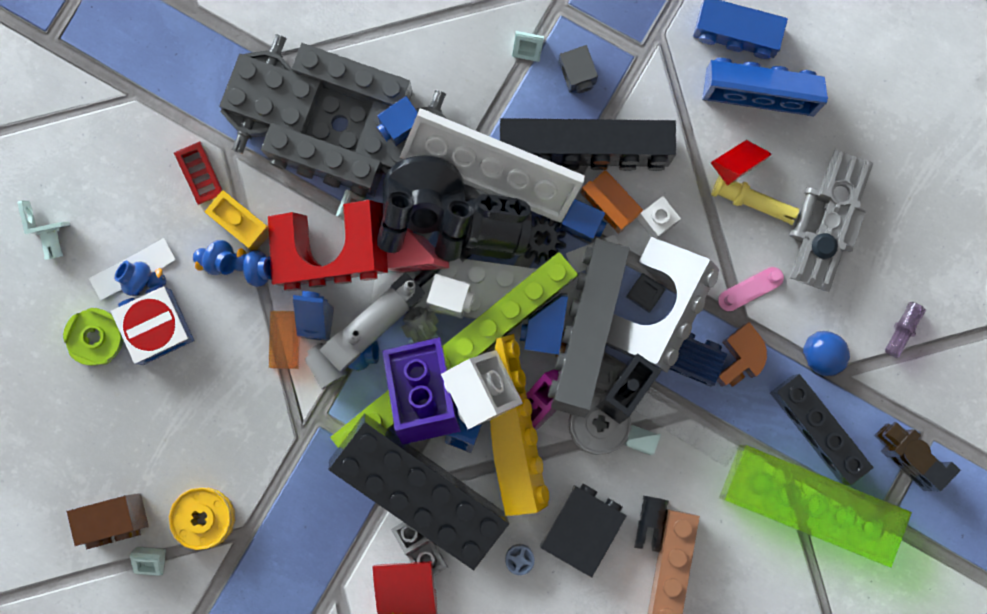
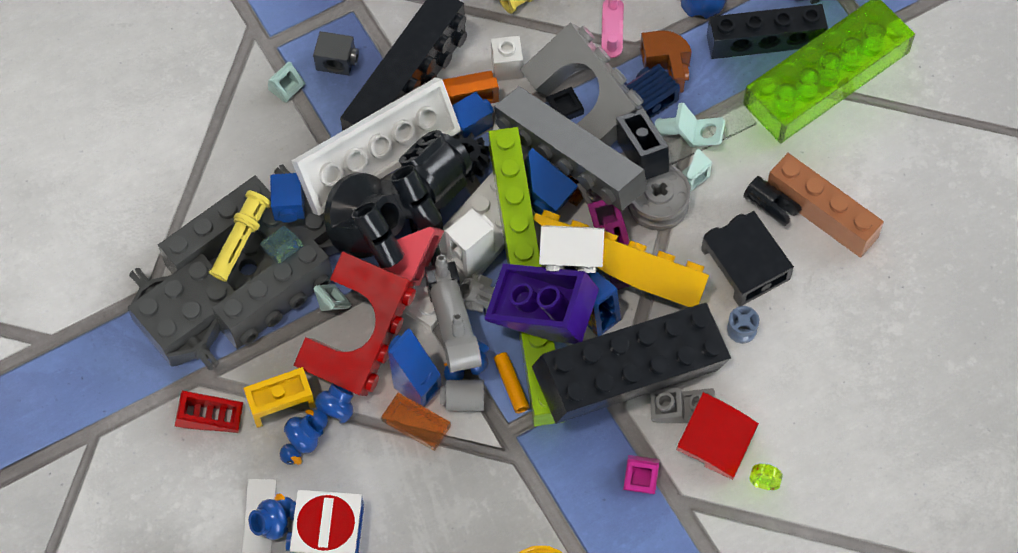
camera: 60 degrees left, 20 degrees down
none -> light yellow pin [209,190,271,282]
none -> clear light blue tile [260,226,303,264]
none -> light orange piece [493,352,530,413]
none -> dark pink slope [623,455,659,494]
none -> light aqua bracket [655,103,725,147]

